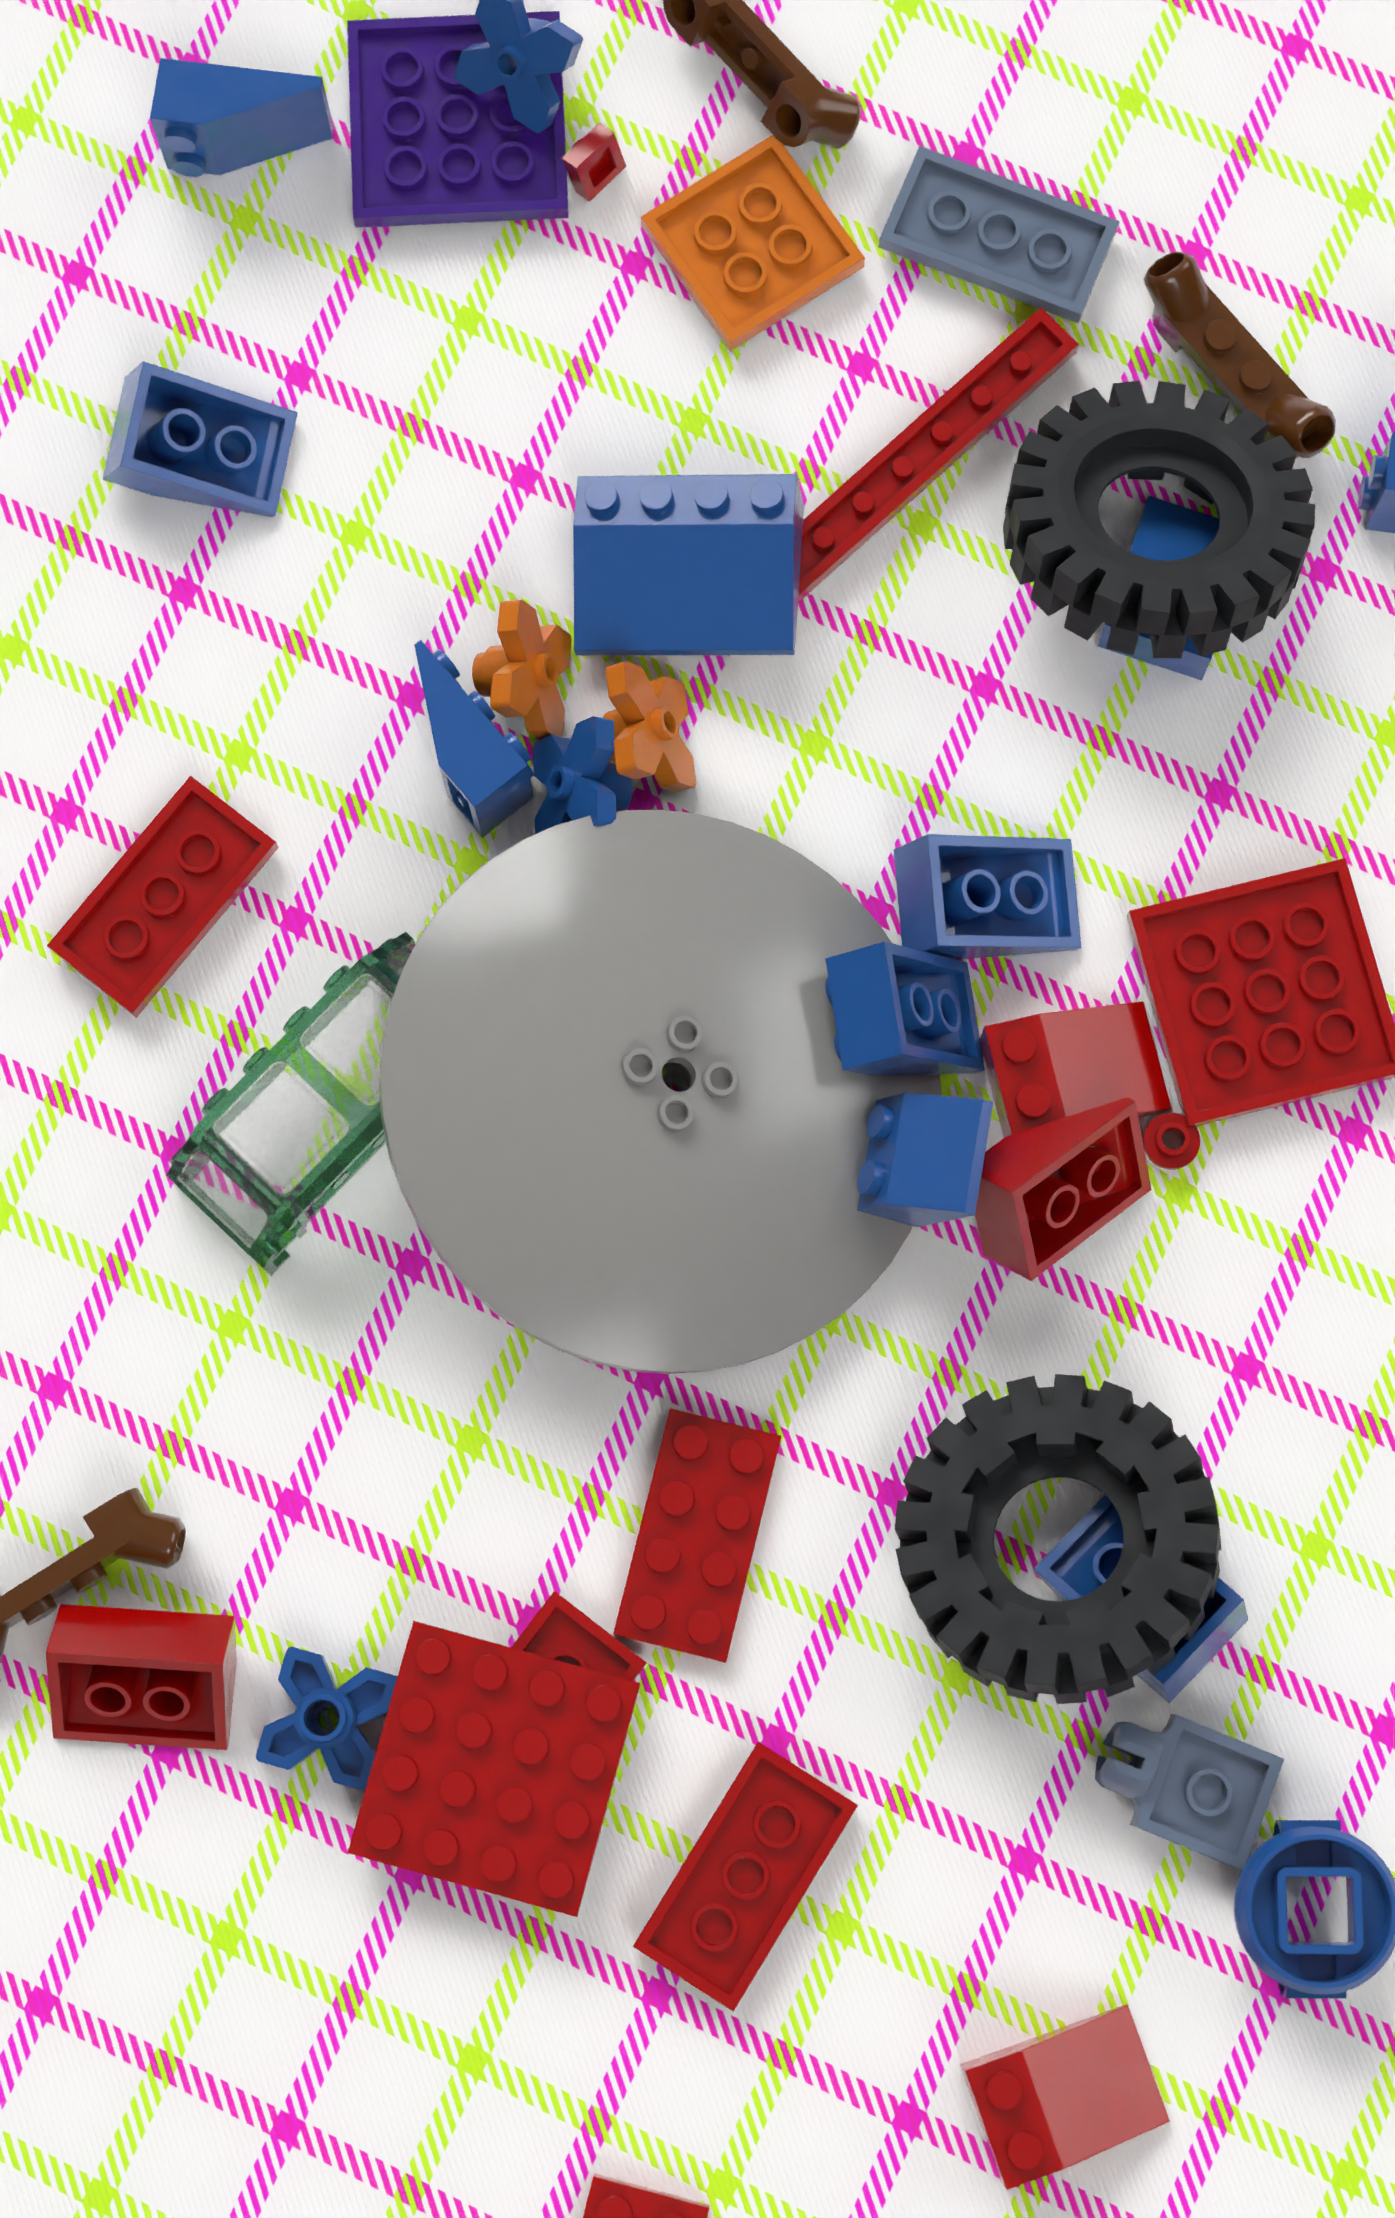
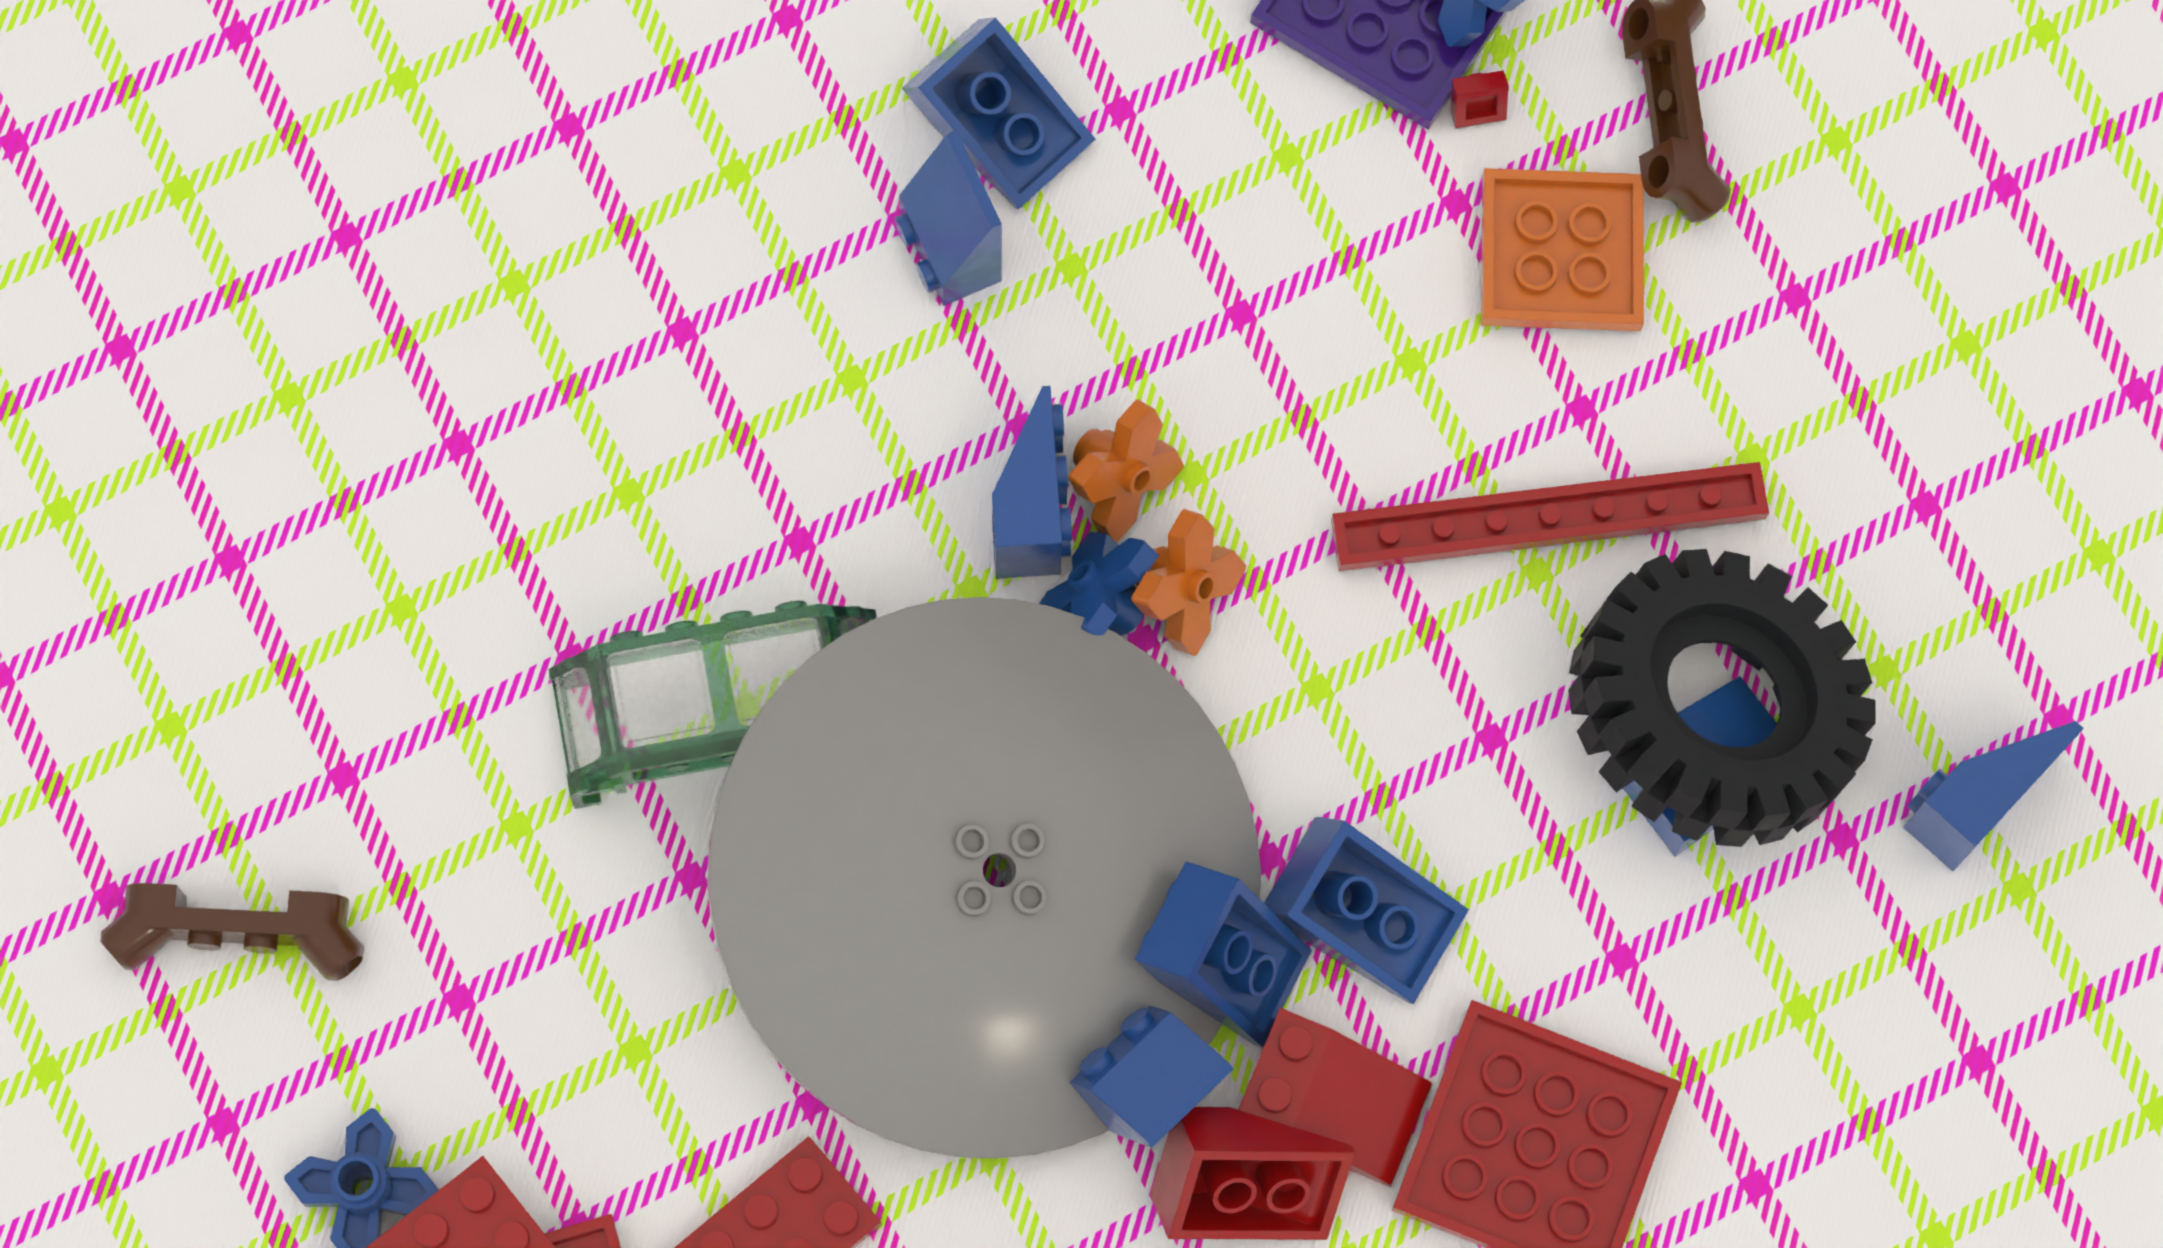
camera: 30 degrees right, 5 degrees down
red slope [45,1604,237,1750] -> none
red plate [47,775,279,1018] -> none
blue slope [573,474,804,656] -> none
sand blue plate [879,146,1120,324] -> none
reddish brown plate [1143,252,1336,458] -> none
red plate [1143,1113,1200,1170] -> none
none -> blue slope [894,130,1002,306]

